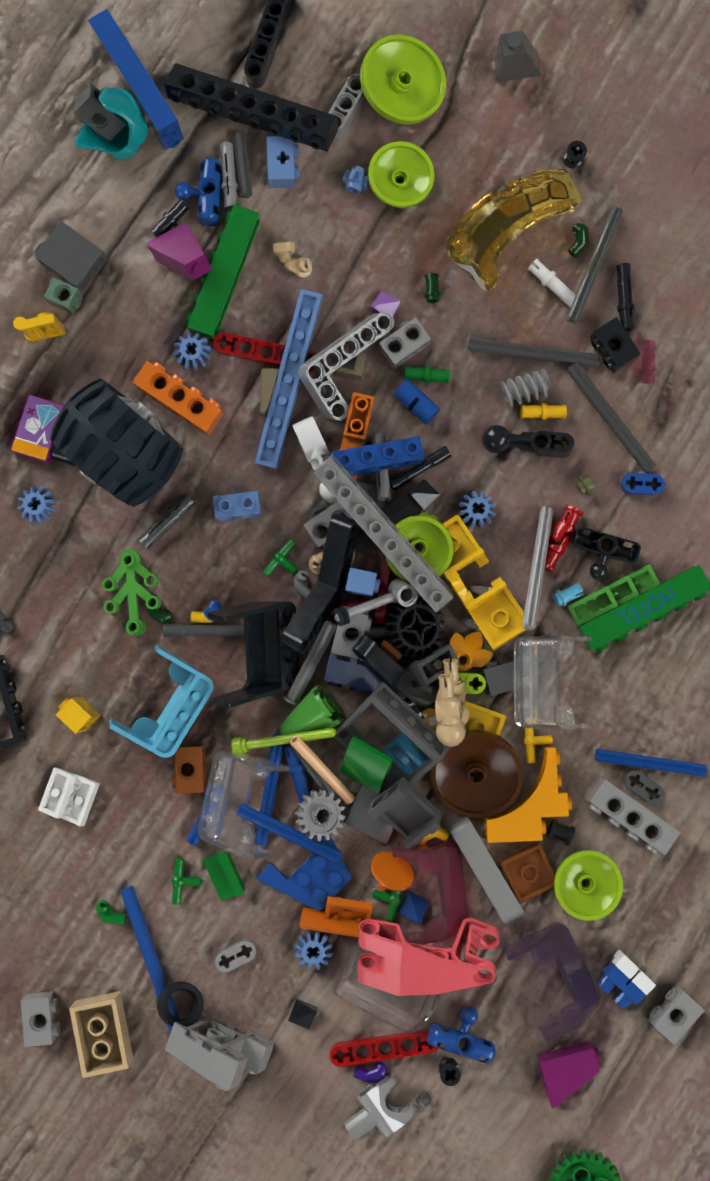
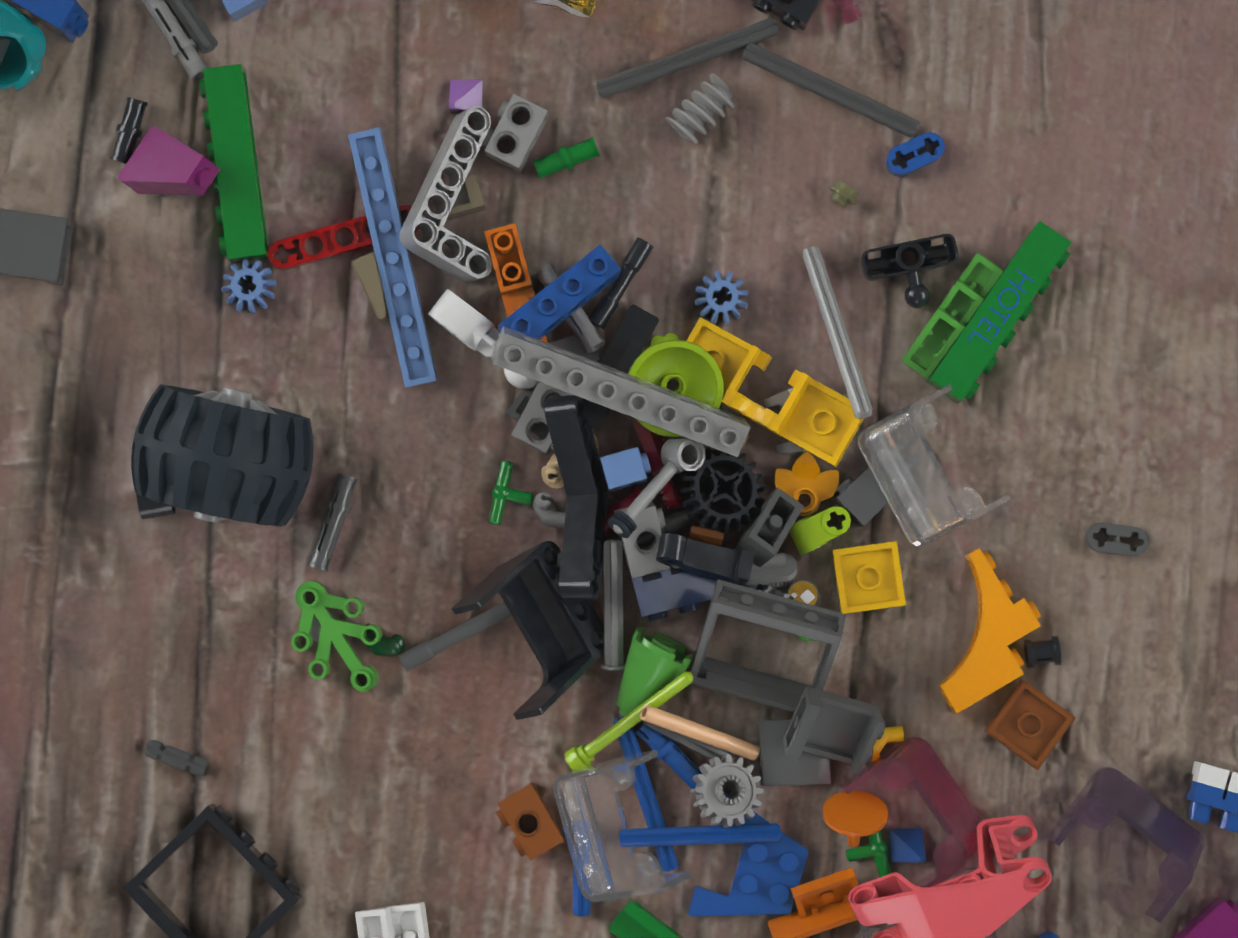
camera: 25 degrees left, 0 degrees up
piece [10,394,64,465] -> none
yellow plate [13,312,66,342] -> none
medium blue gear [17,486,57,524] -> none
sand green brick [44,277,82,314] -> none
yellow brick [55,697,101,734] -> none
medium azure windscreen [109,644,214,758] -> none
orange brick [132,361,224,436] -> none
blue piece [175,158,222,226] -> none
arm [191,600,221,623] -> none
medium blue brick [213,491,262,522] -> none
tan arm [273,242,312,278] -> none
green slope [340,736,393,794] -> none
dark azure slope [383,732,428,776] -> none
blue pin [393,379,441,425] -> none
black slope [408,479,440,510] -> none
dark green pin [424,273,442,303] -> none
reddish brown dish [431,730,523,818] -> none
tan piece [435,658,470,747] -> none
light grey beam [448,817,524,925] -> none
black beam [482,425,574,458] -> none
yellow pin [520,403,567,421] -> none
yellow piece [524,718,553,764] -> none
red piece [544,504,584,573] -> none
medium azure pin [553,583,584,606] -> none
lime dish [554,850,623,921] -> none
light grey brick [585,777,681,855] -> none
blue axle [595,749,707,777] -> none

